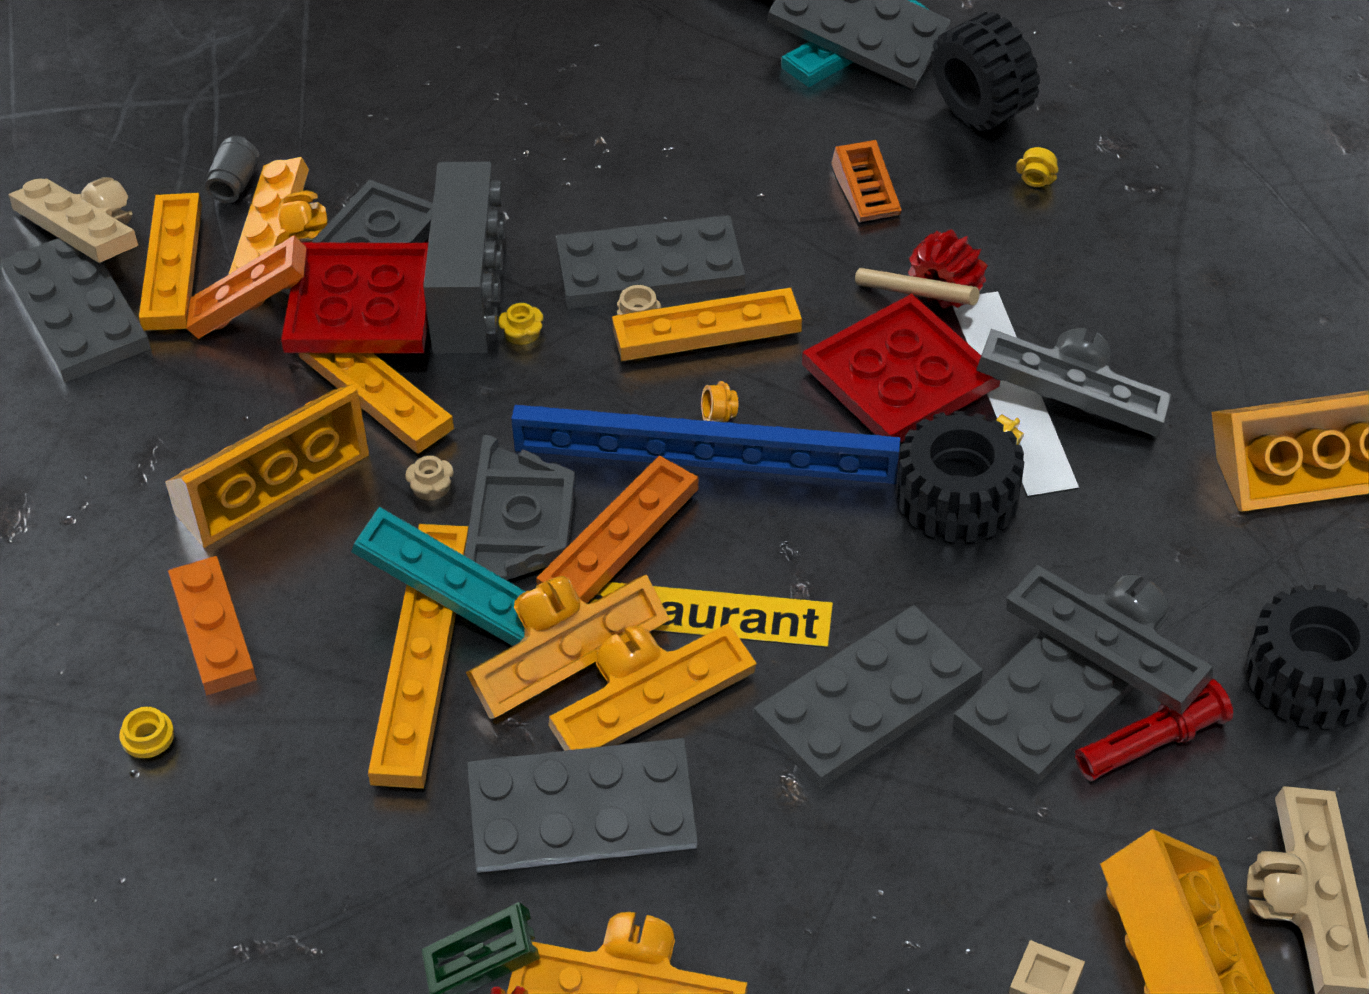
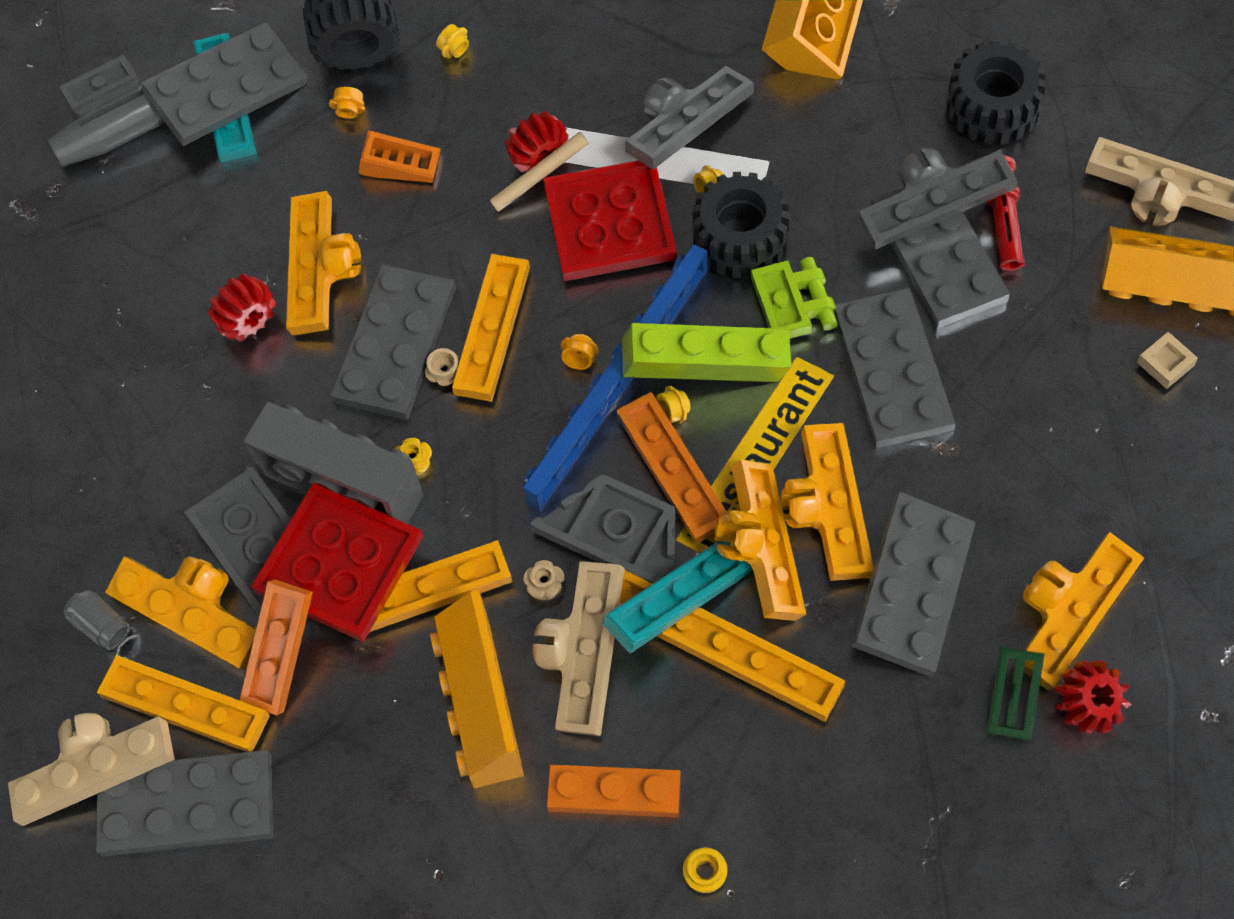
camera: 60 degrees left, 15 degrees up
none -> red gear [207,273,277,342]
none -> light orange plate [286,191,362,336]
none -> light orange plate [329,87,365,119]
none -> tan plate [532,561,625,736]
none -> lime brick [622,323,792,382]
none -> yellow plate [656,386,691,424]
none -> lime plate [751,257,838,339]

